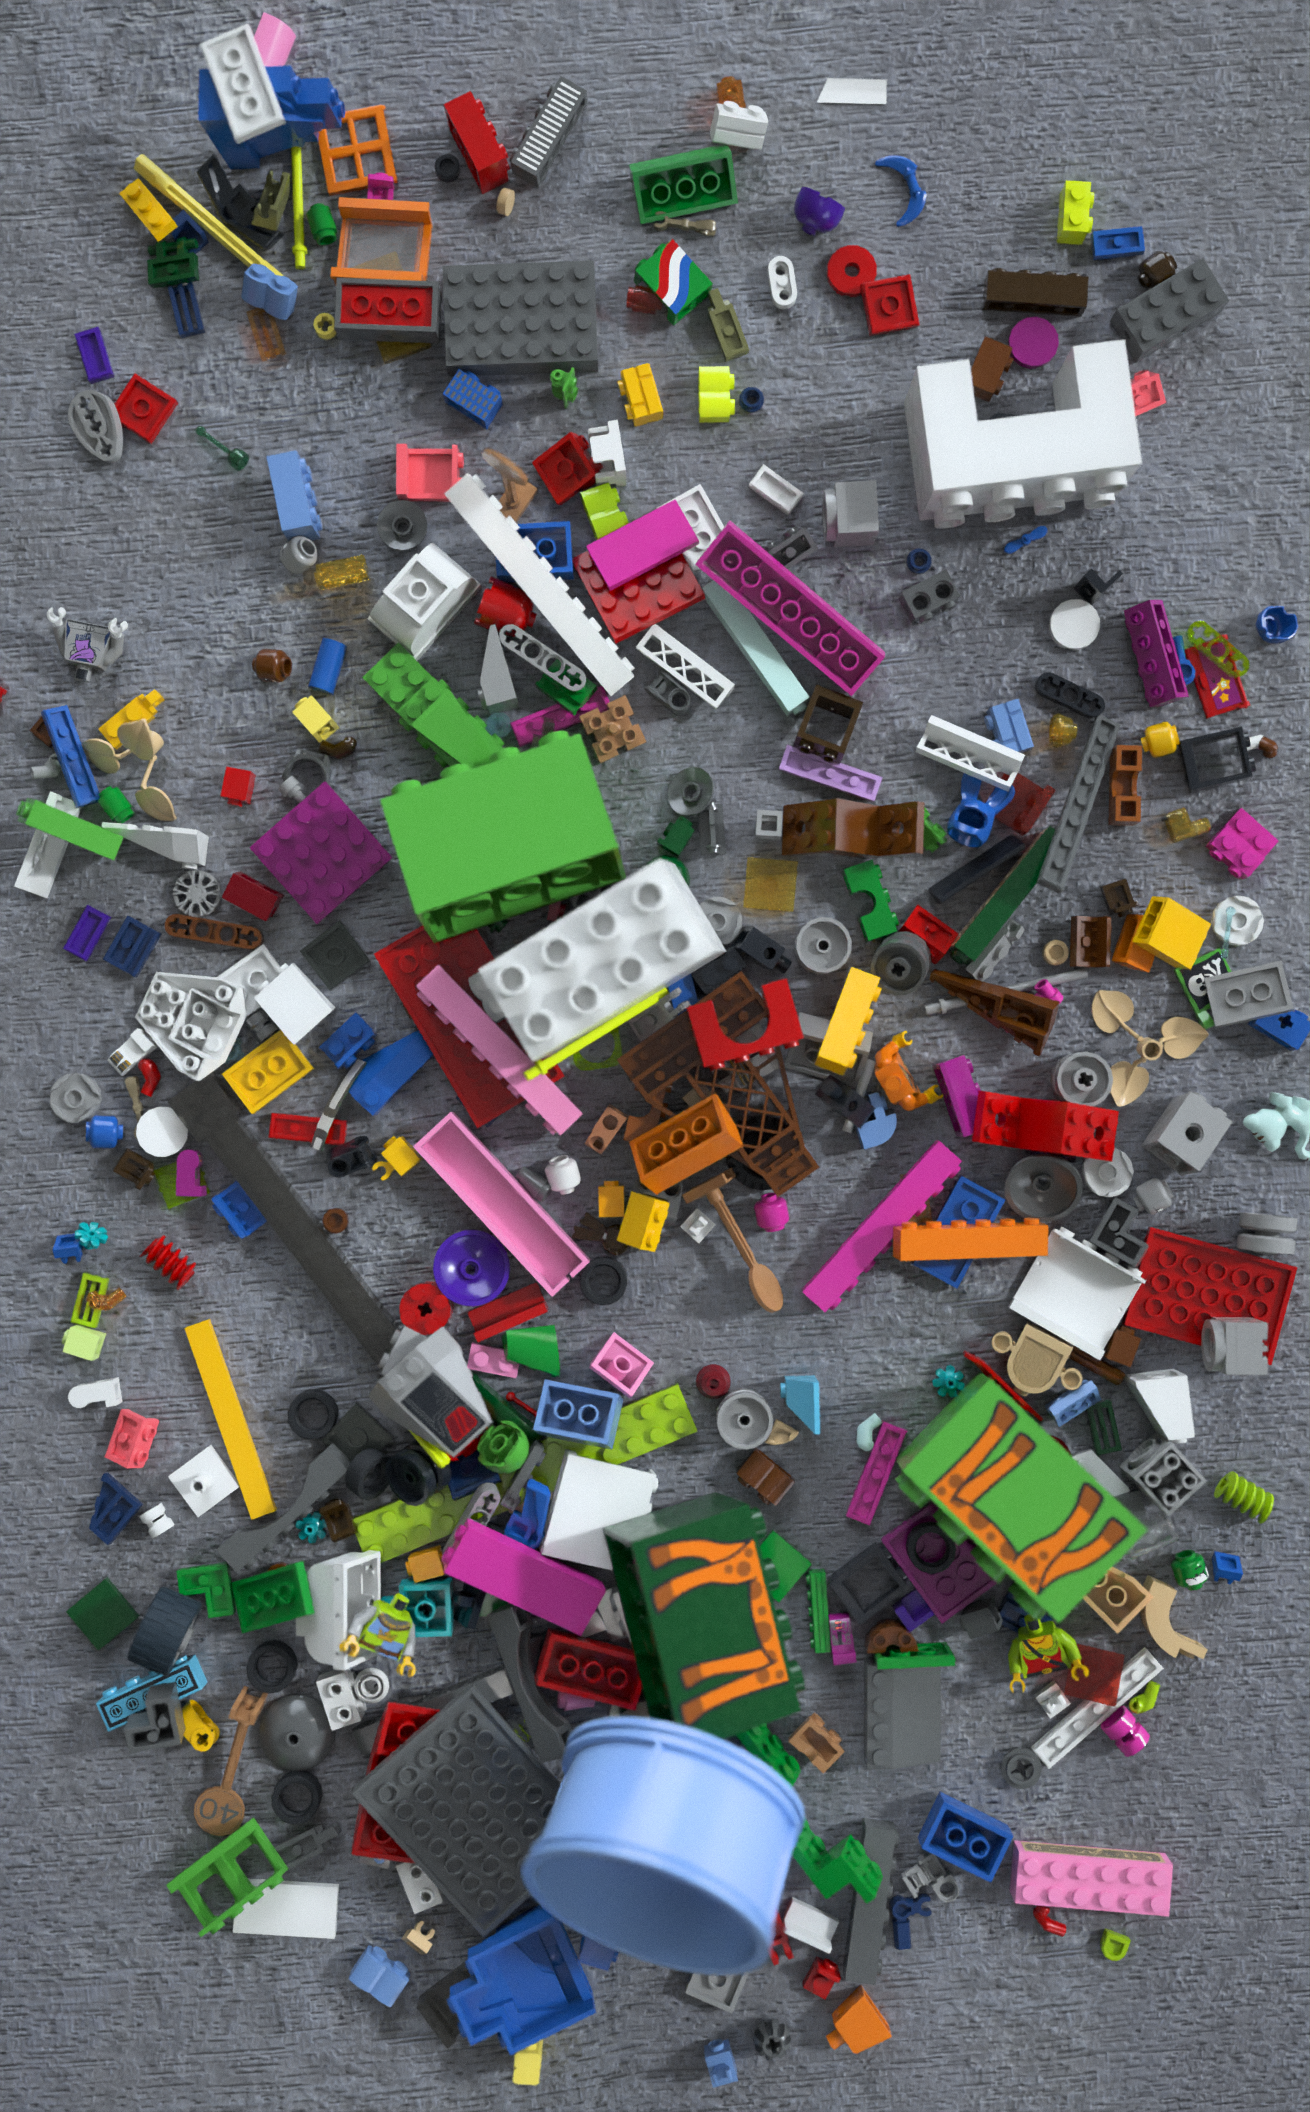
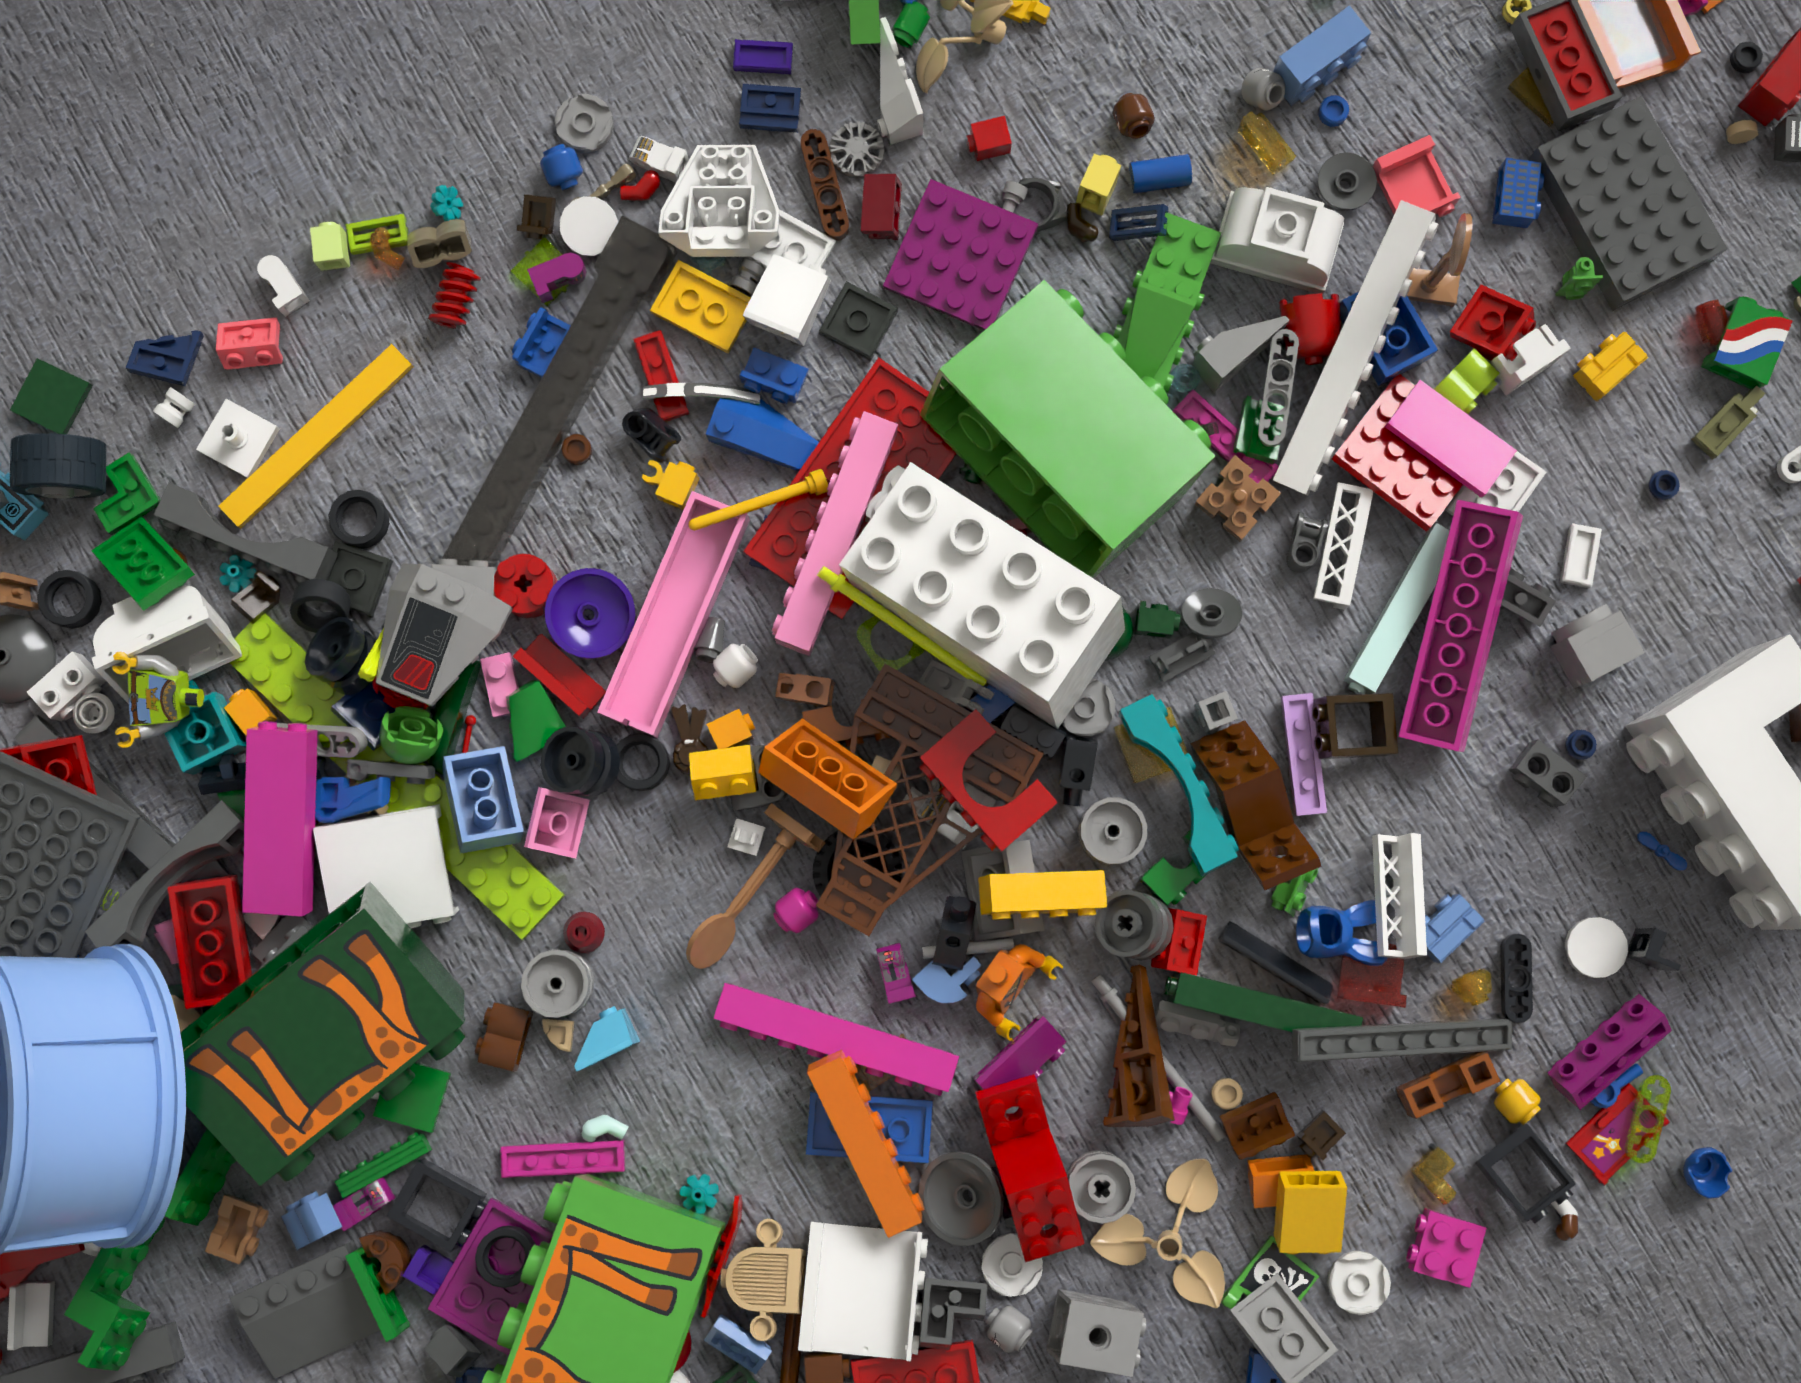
camera: 70 degrees right, 5 degrees down
blue tile [52,1233,83,1264] -> none
neon yellow brick [698,367,735,423] -> none
clear light blue hinge [1221,906,1236,959] -> none
none -> medium blue brick [281,1191,342,1250]
none -> dark tan brick [407,219,472,268]
none -> black wheel [540,727,620,797]
none -> yellow piece [688,469,828,531]
none -> magenta leg [876,942,915,1004]
none -> dark blue tile [1109,204,1168,241]
none -> teal arch [1118,694,1239,877]
none -> blue tile [1318,95,1349,127]

